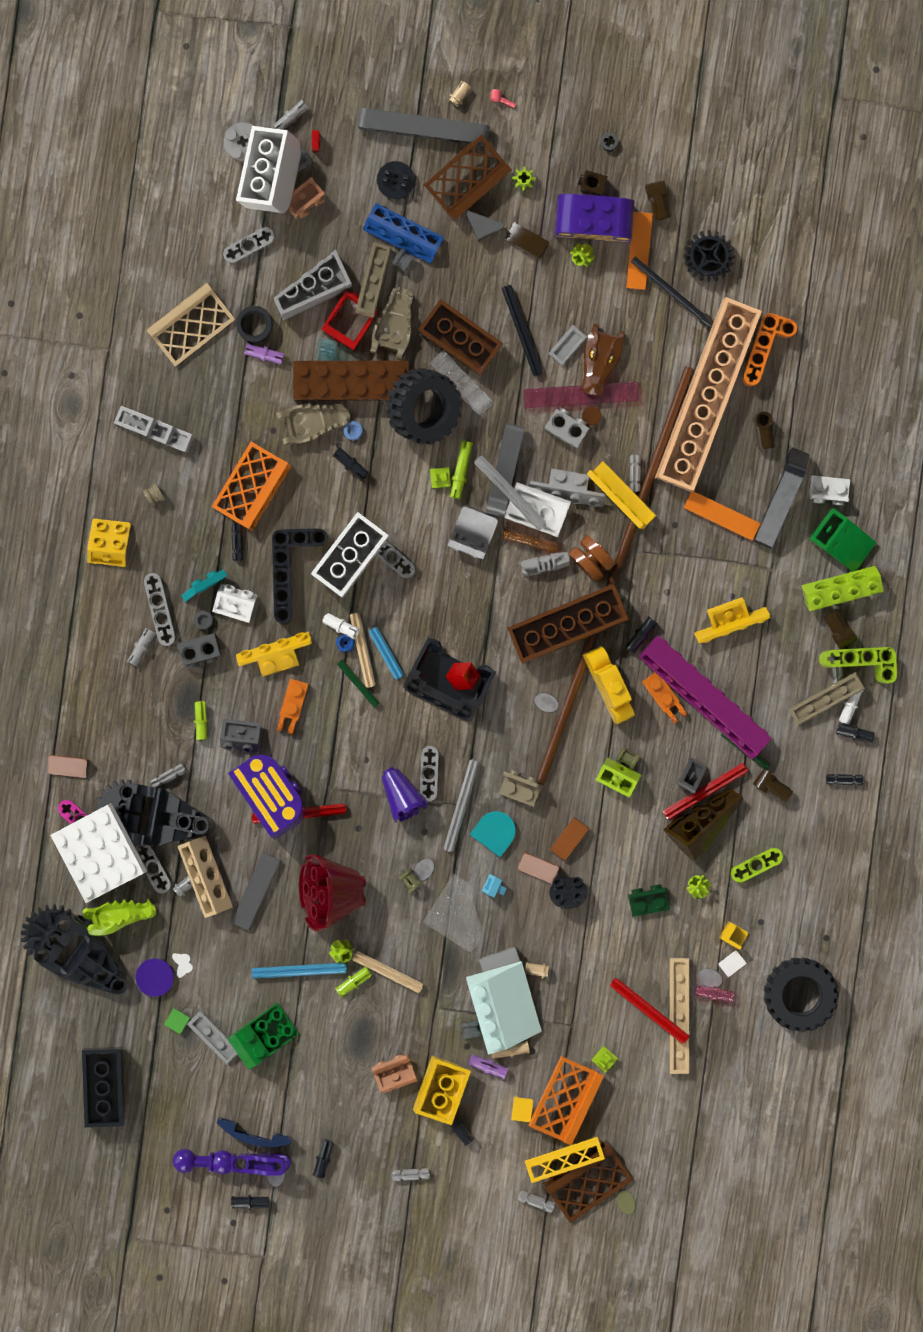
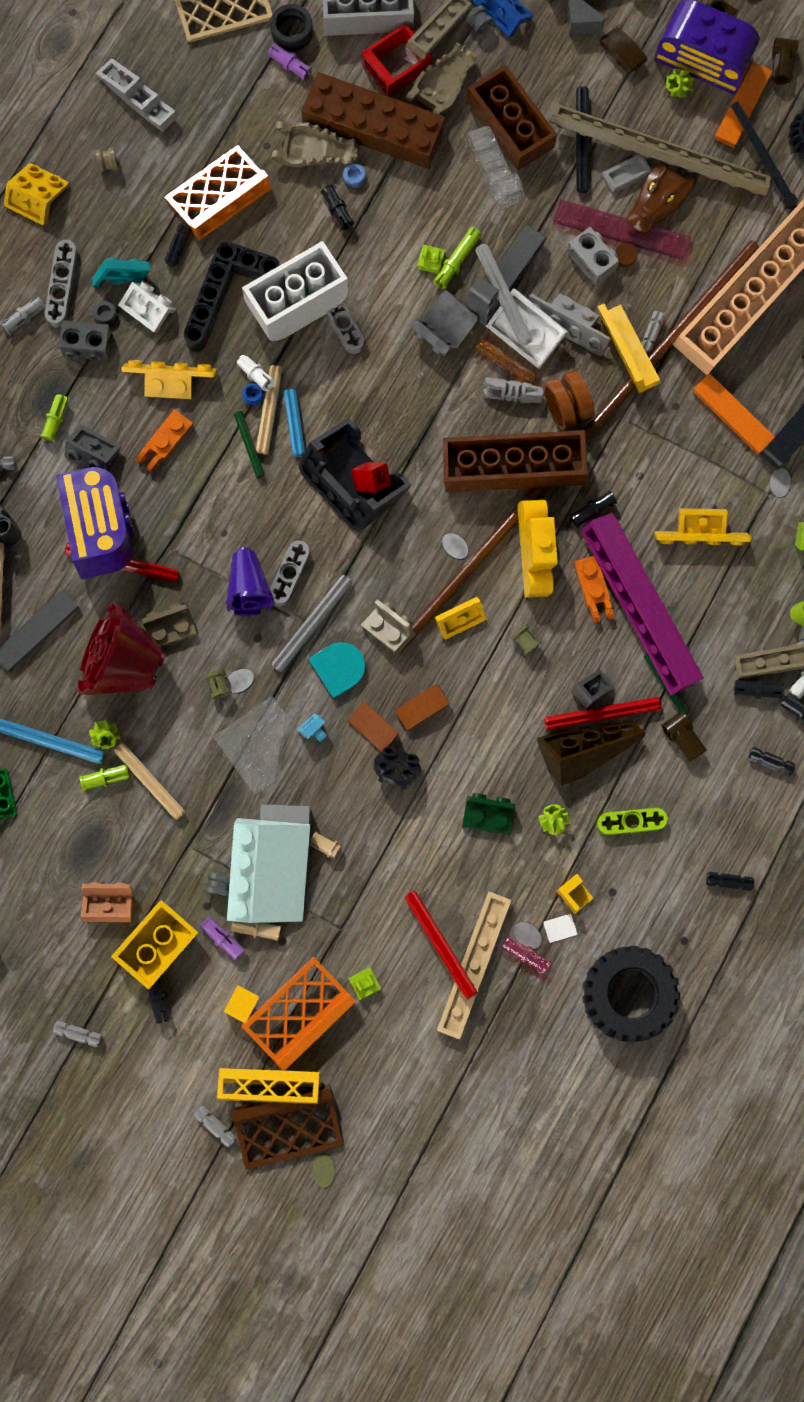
camera: 20 degrees right, 10 degrees down
clear light blue bracket [315,338,338,361] -> none
black tyre [386,368,462,445] -> none
lime brick [596,758,641,798] -> none
none -> dark tan bracket [141,603,198,648]
none -> yellow plate [435,597,487,640]
none -> dark tan plate [550,104,771,196]
none -> black axle [706,872,754,891]
none -> black pin [734,680,784,699]
none -> flat silver sticker [770,468,791,497]

